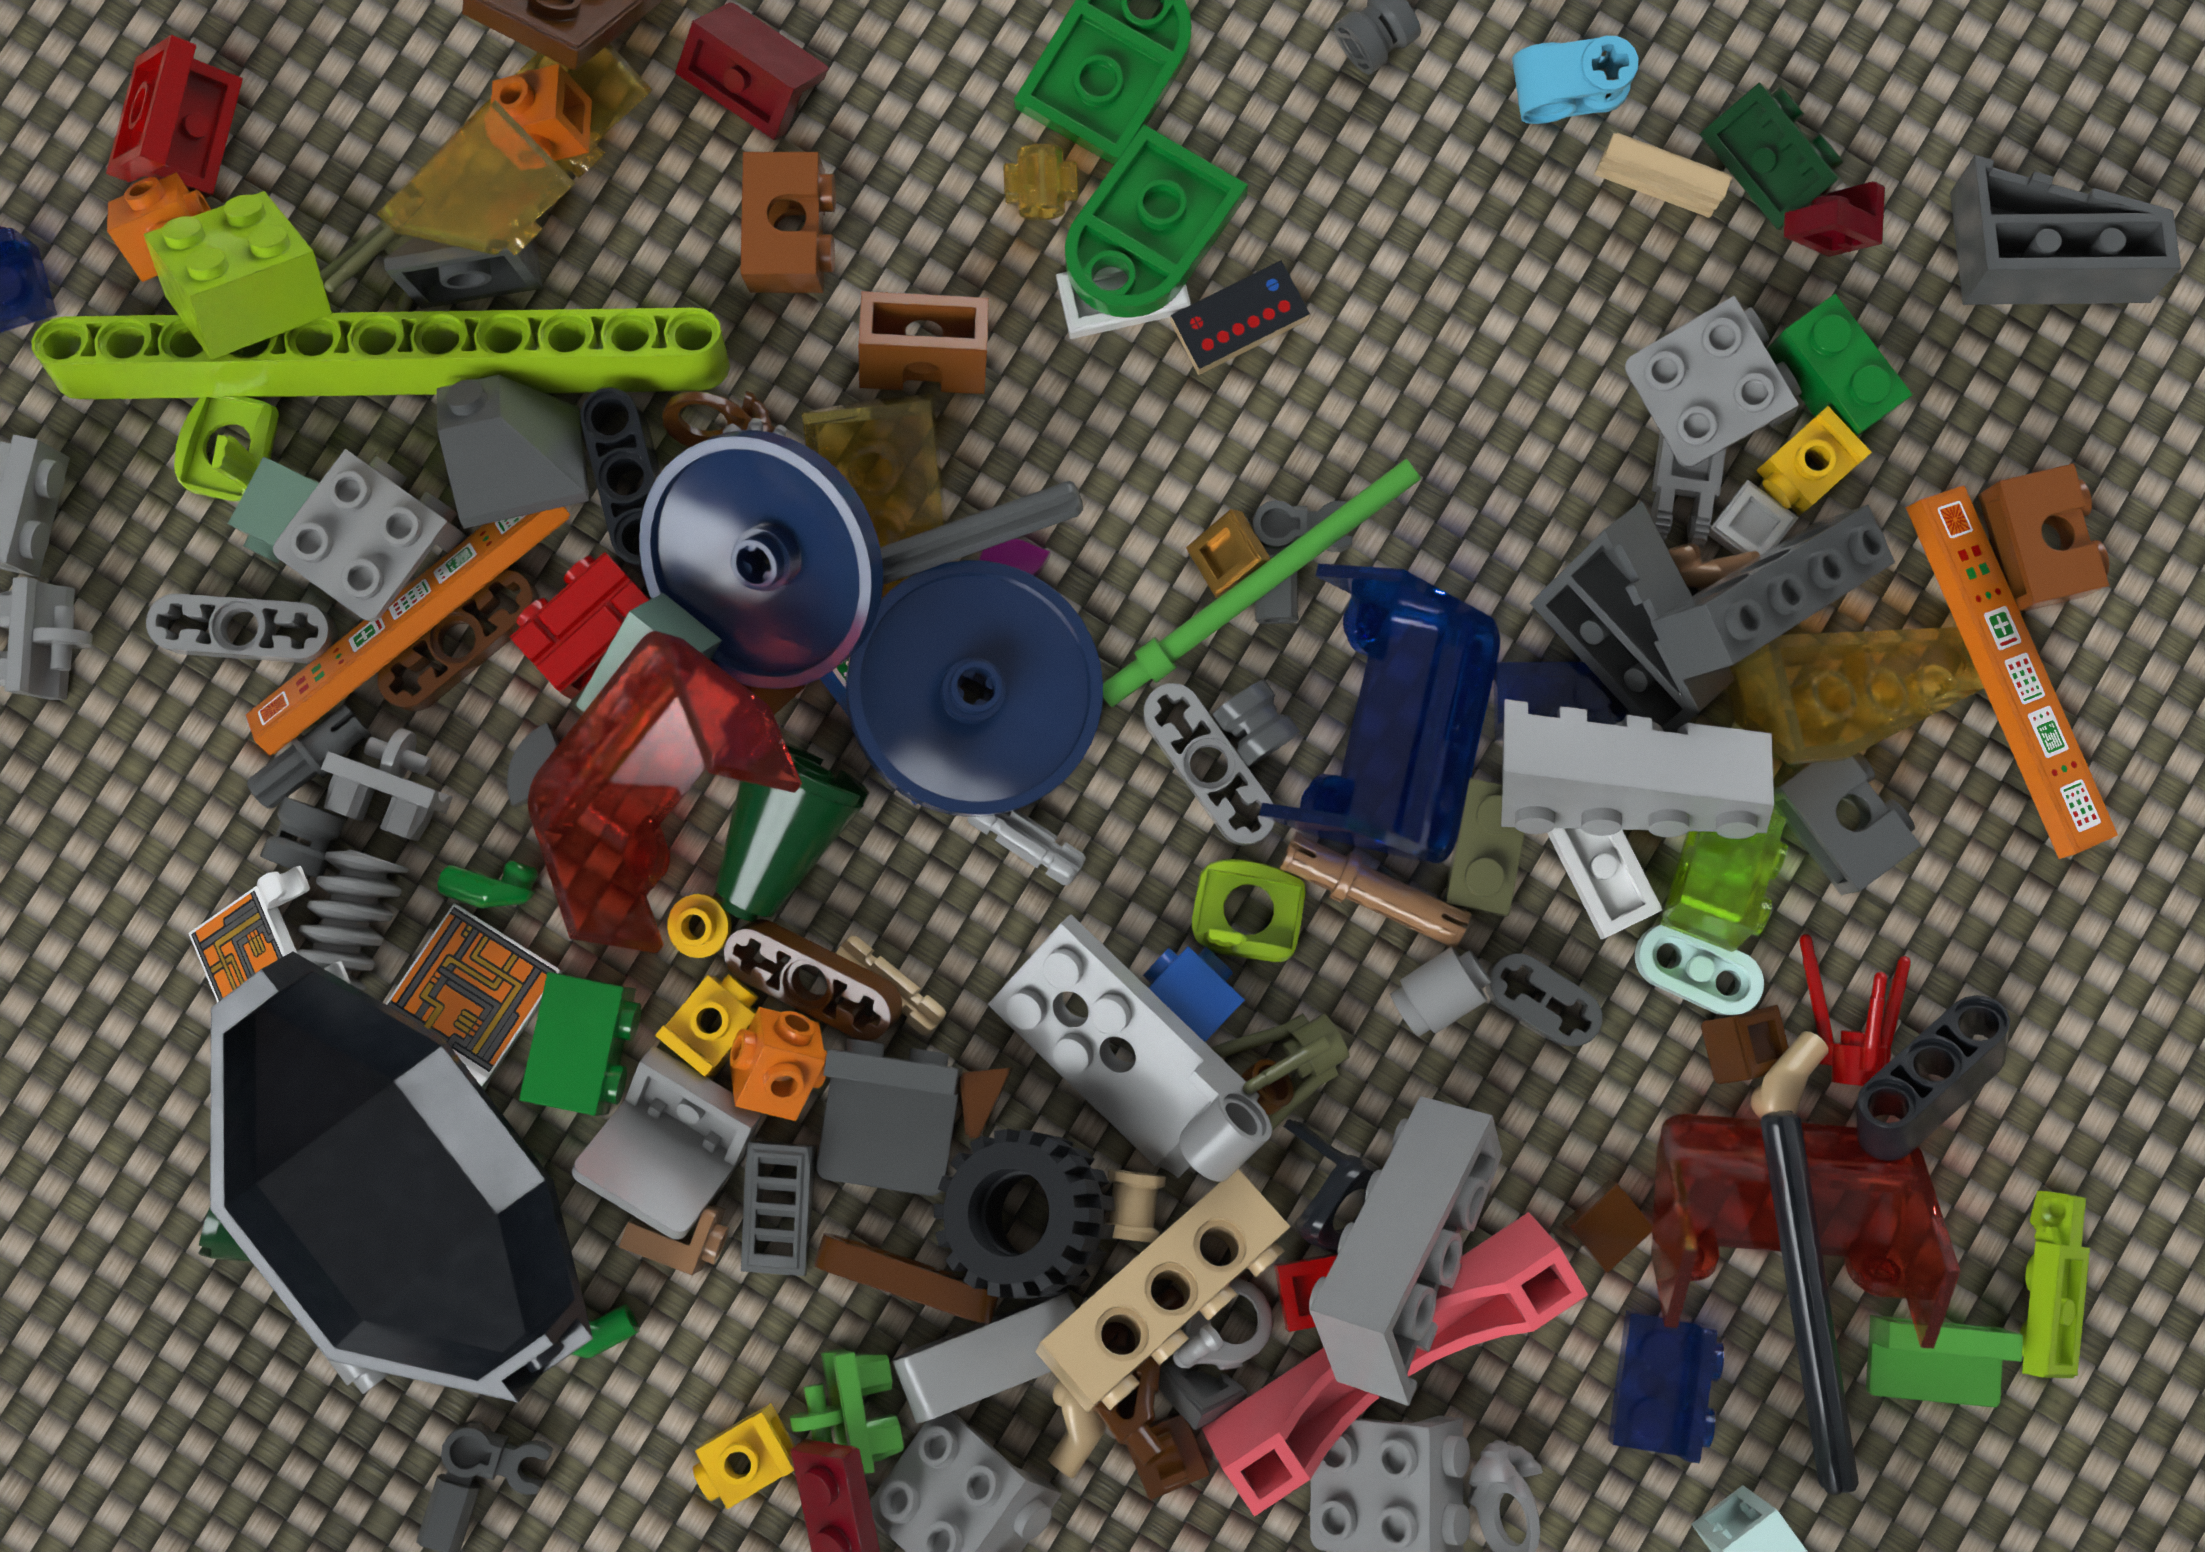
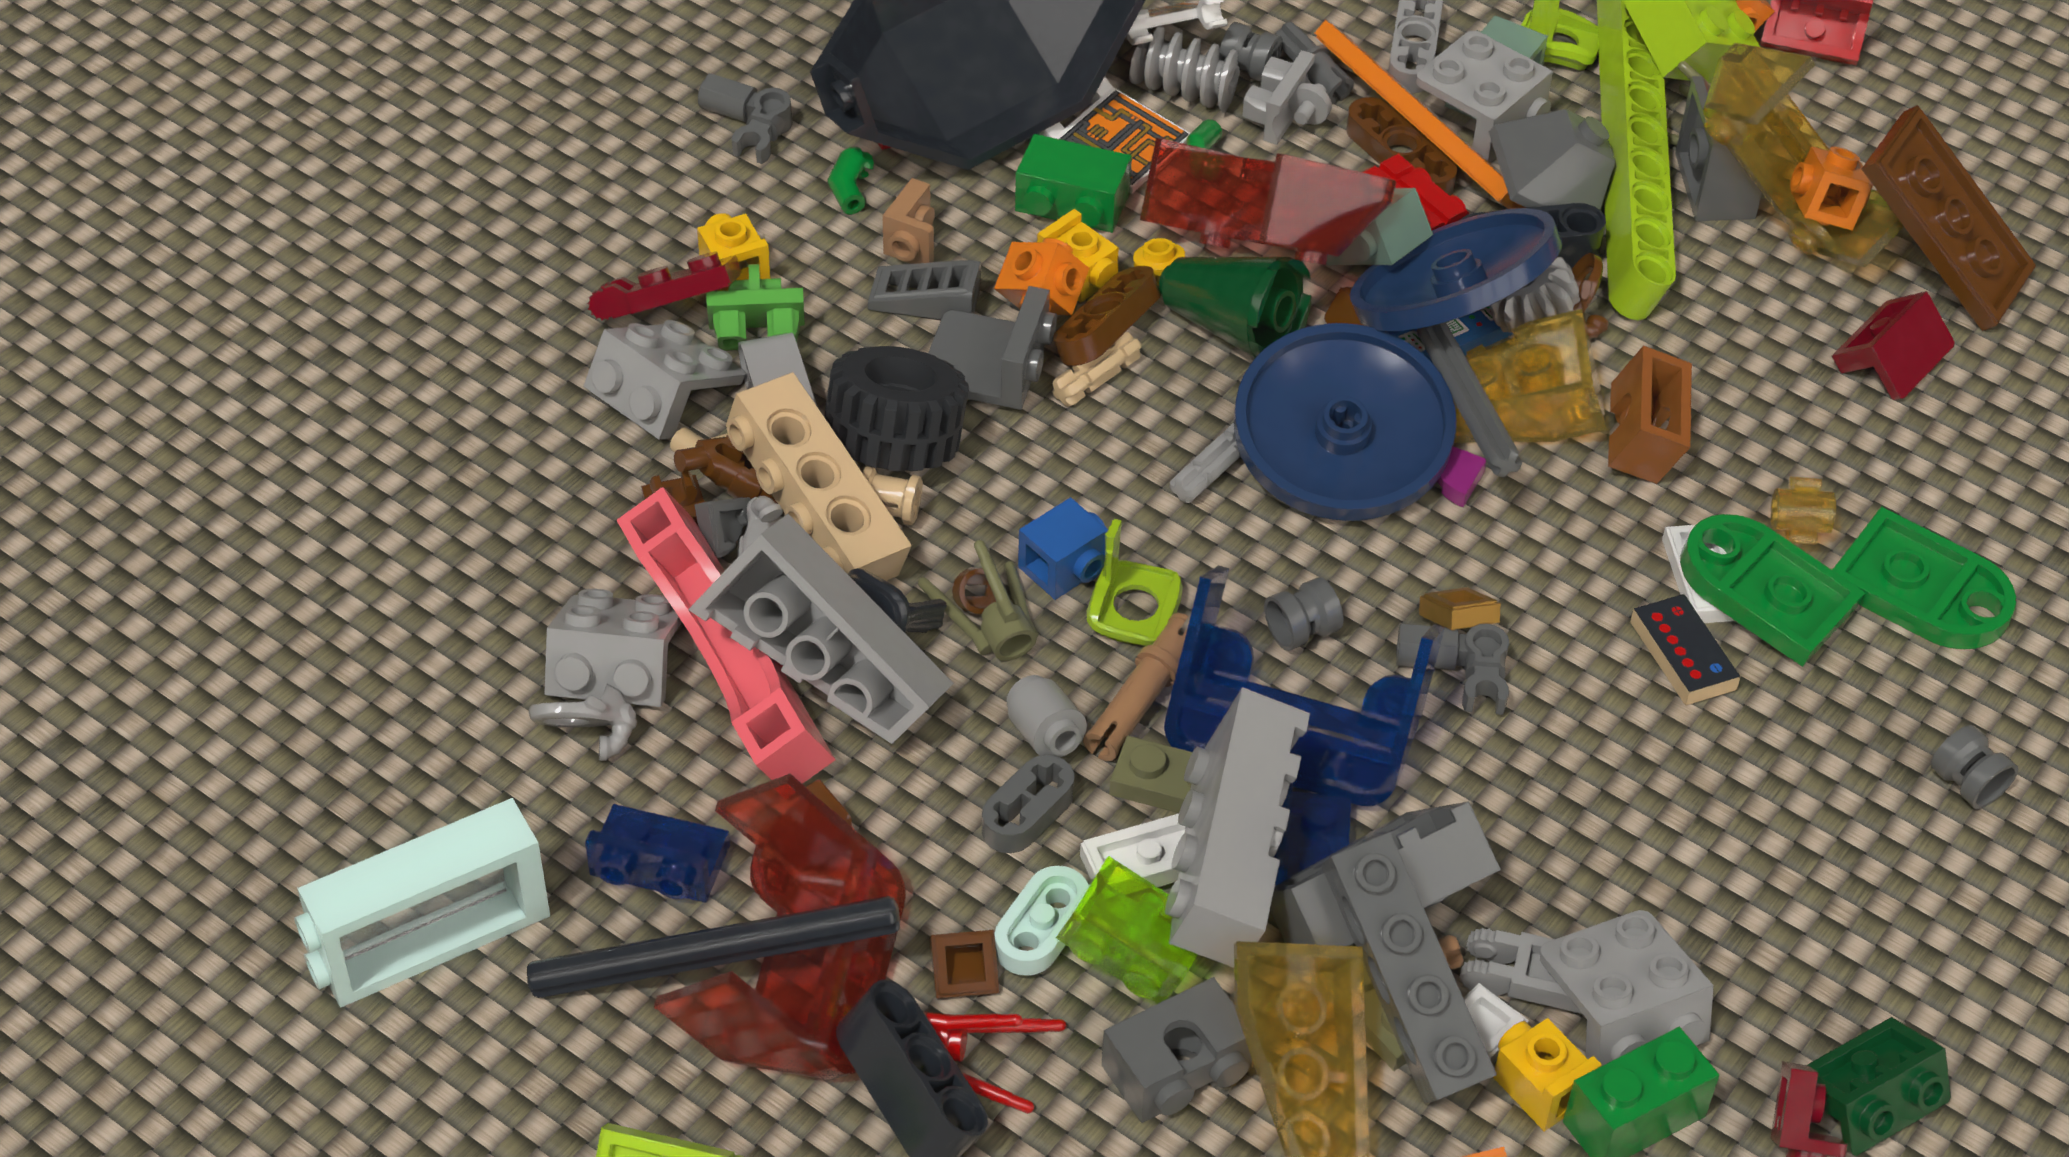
camera: 90 degrees right, 35 degrees down
light grey bracket [572,1045,763,1239] -> none
dark orange brick [740,152,836,293] -> none
reddish brown beam [814,1233,999,1324] -> none
reddish brown slope [960,1067,1013,1138] -> none
light grey hinge [988,914,1272,1182] -> none
bright green bar [1103,458,1421,707] -> none
light grey beam [1144,683,1275,846] -> none
medium azure piece [1512,35,1639,124] -> none
tan tile [1594,132,1732,218] -> none
tan arm [1751,1031,1828,1118] -> none
bright green panel [1866,1315,2023,1407] -> none

